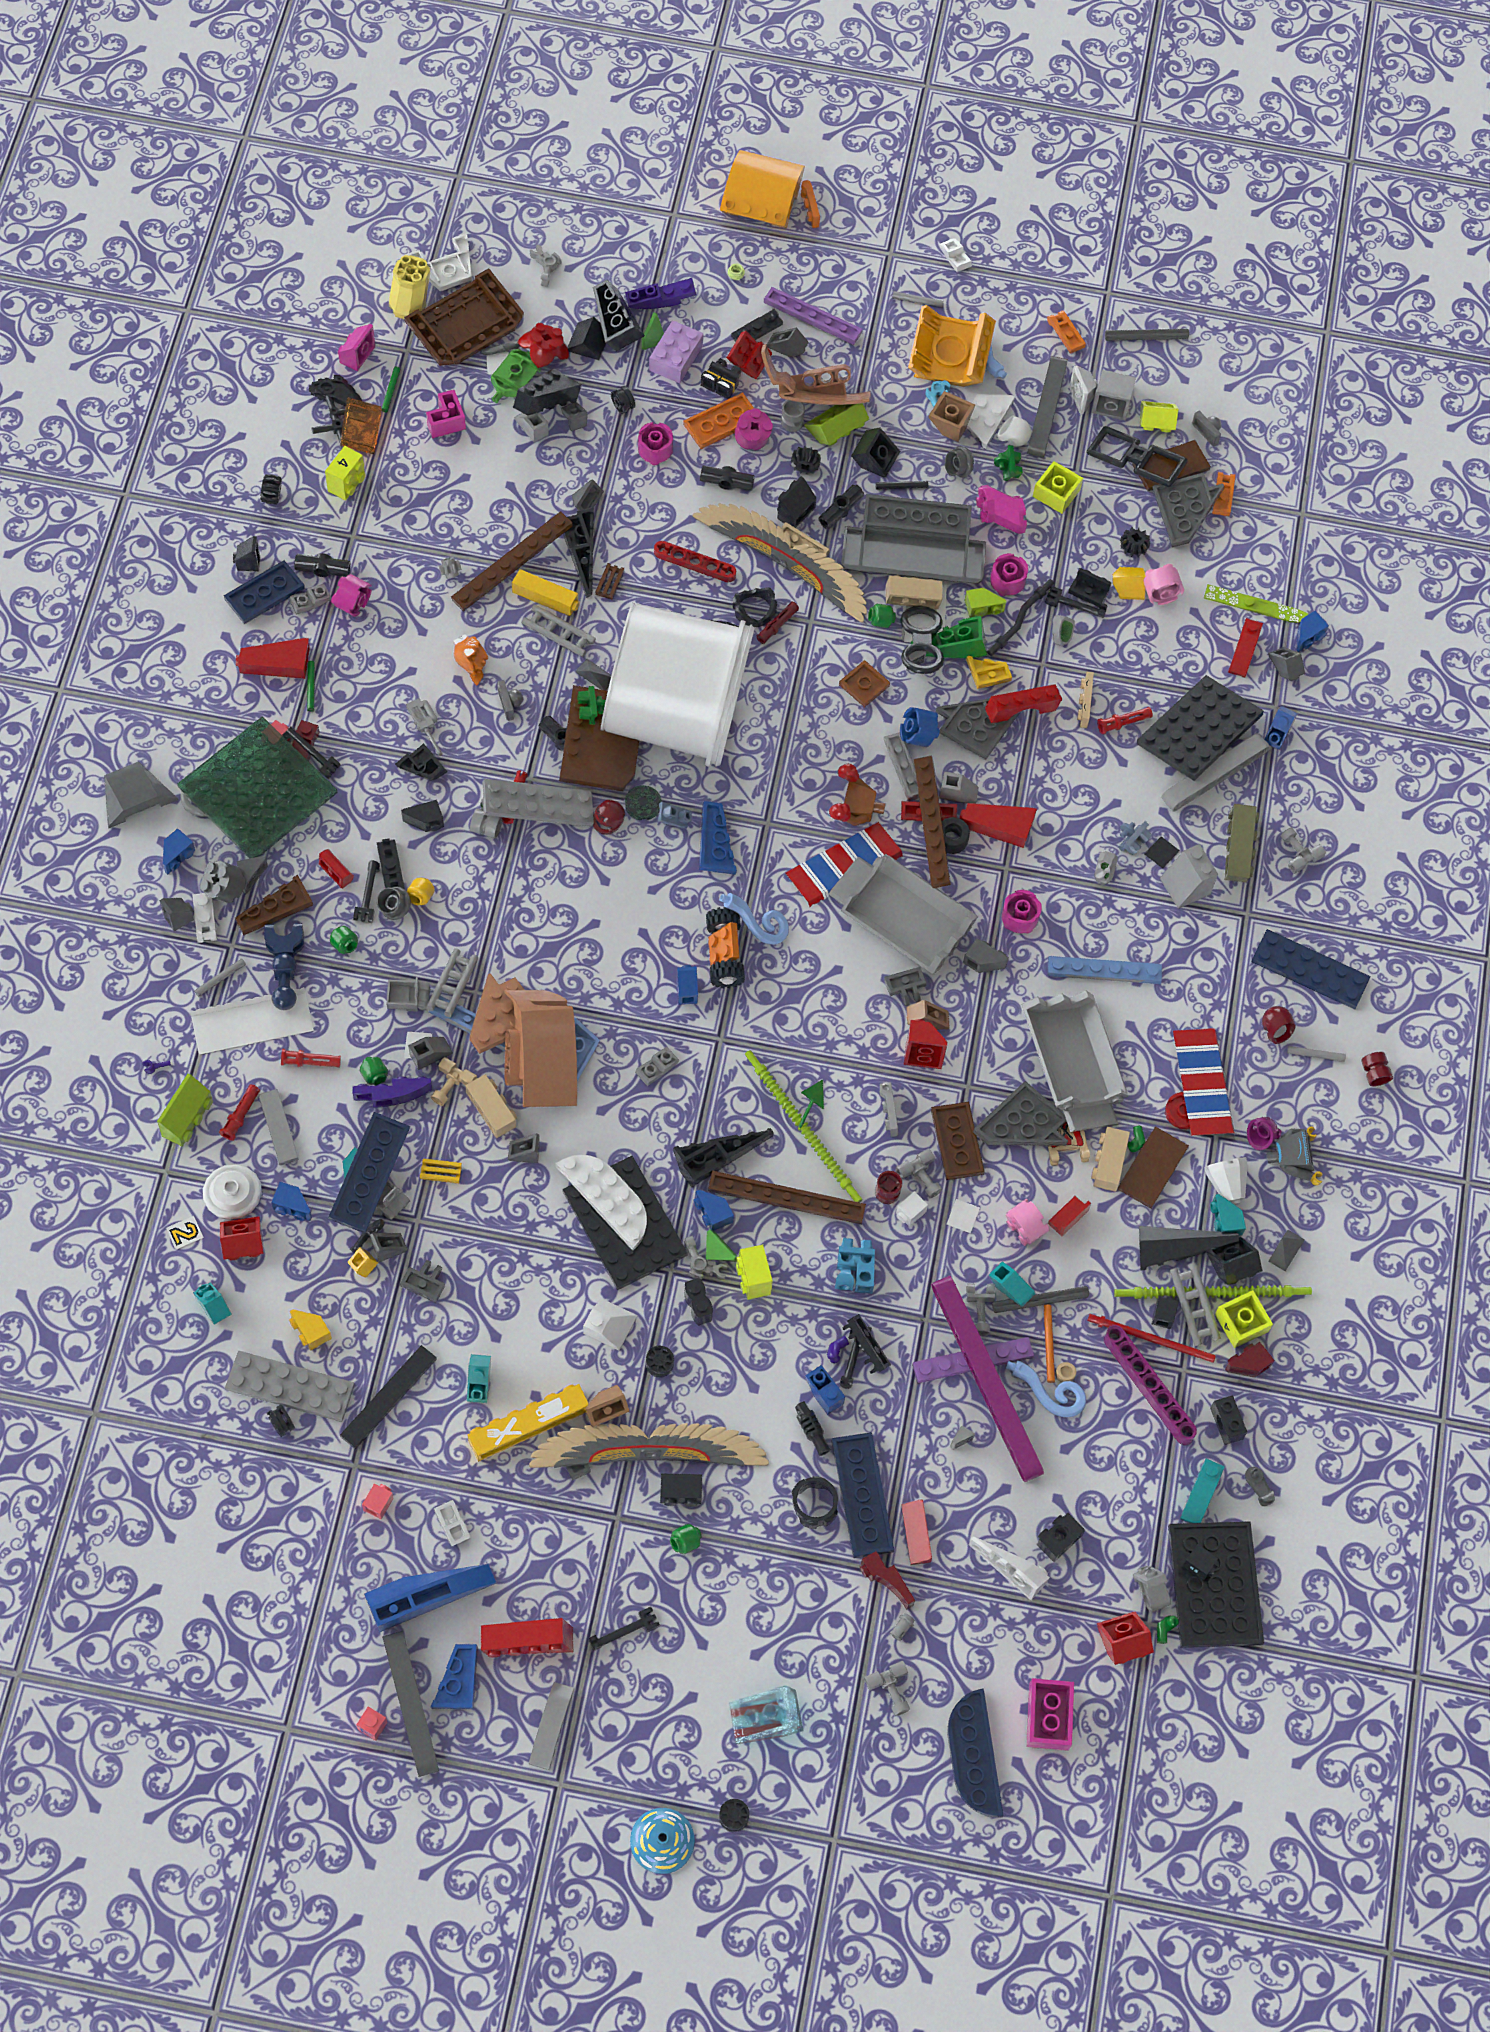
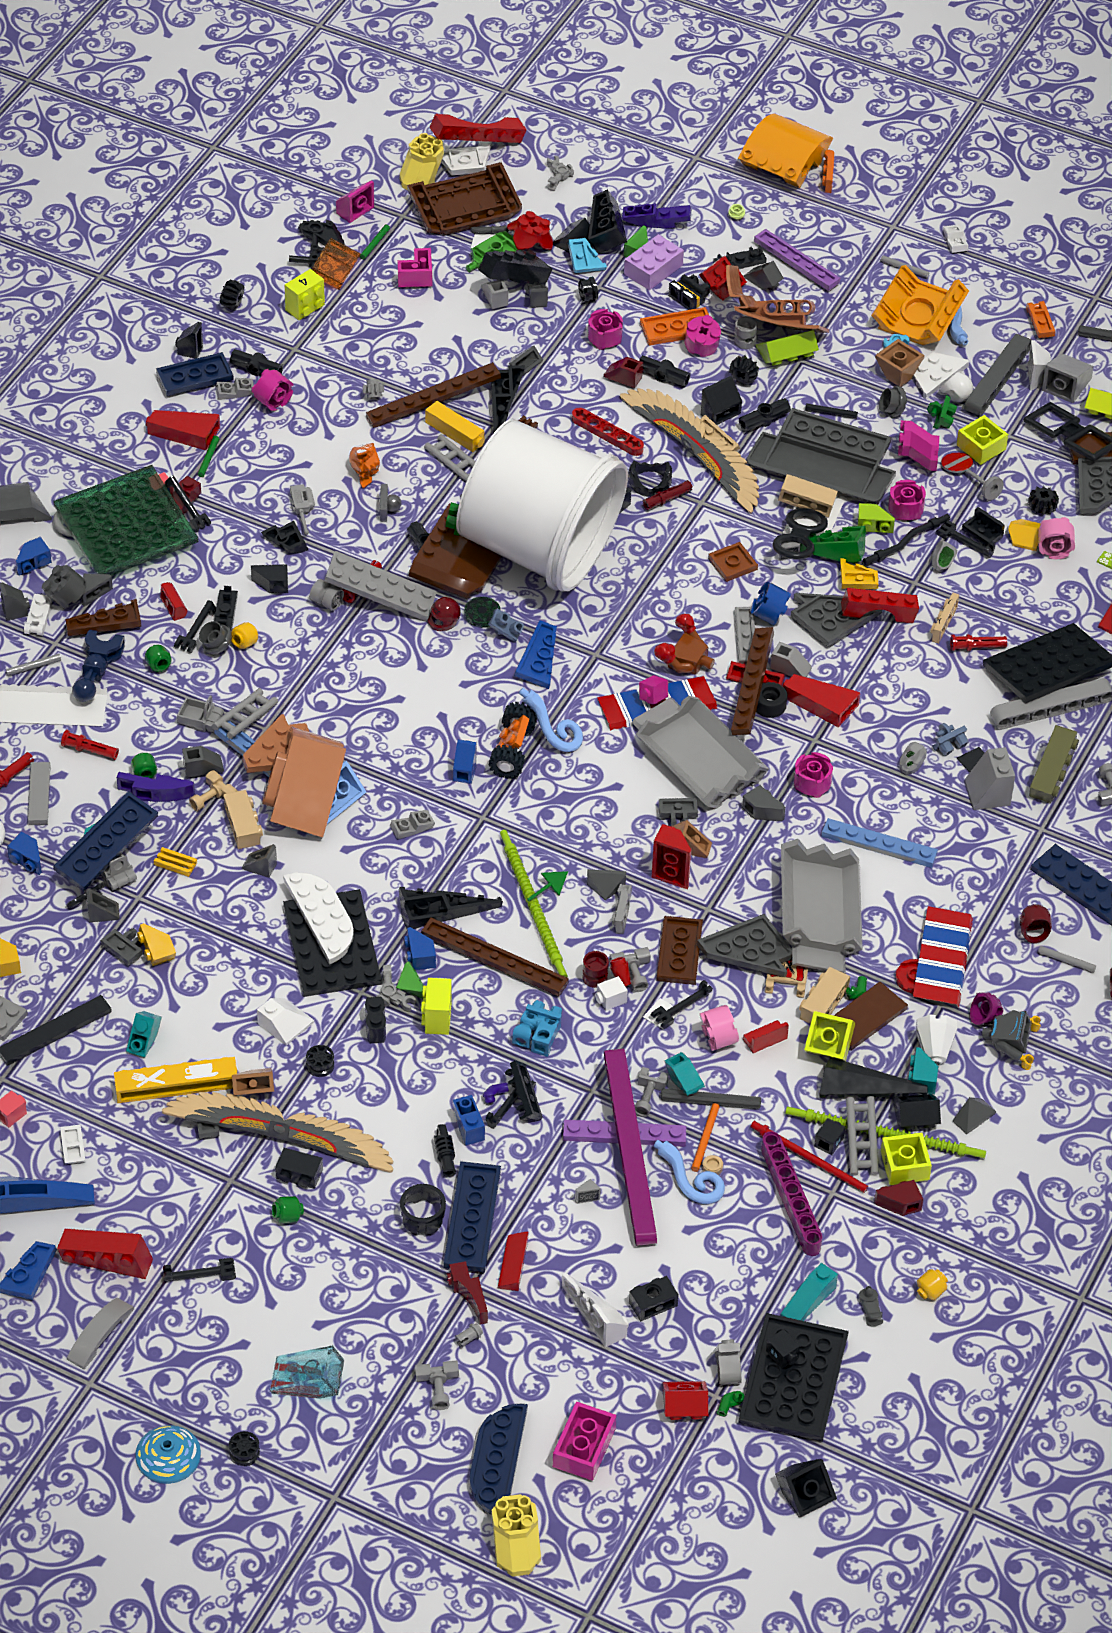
camera: 20 degrees right, 15 degrees down
yellow slope [348,1247,378,1278] -> none
black slope [851,427,901,478] -> none
green head [868,603,896,628] -> none
black brick [1210,1395,1248,1445] -> none
none -> yellow slope [137,923,176,966]
none -> red arch [429,114,527,143]
none -> light yellow brick [492,1494,541,1577]
none -> medium azure wing [568,238,607,273]
none -> dark grey slope [587,869,626,900]
none -> dark red slope [603,357,643,388]
none -> red cone [609,957,631,987]
none -> dark pink brick [639,675,668,704]
none -> black hinge [650,980,713,1029]
none -> black slope [775,1459,837,1517]
none -> neon yellow brick [804,1011,855,1061]
none -> yellow head [917,1269,948,1300]
none -> light grey piece [941,452,1004,501]

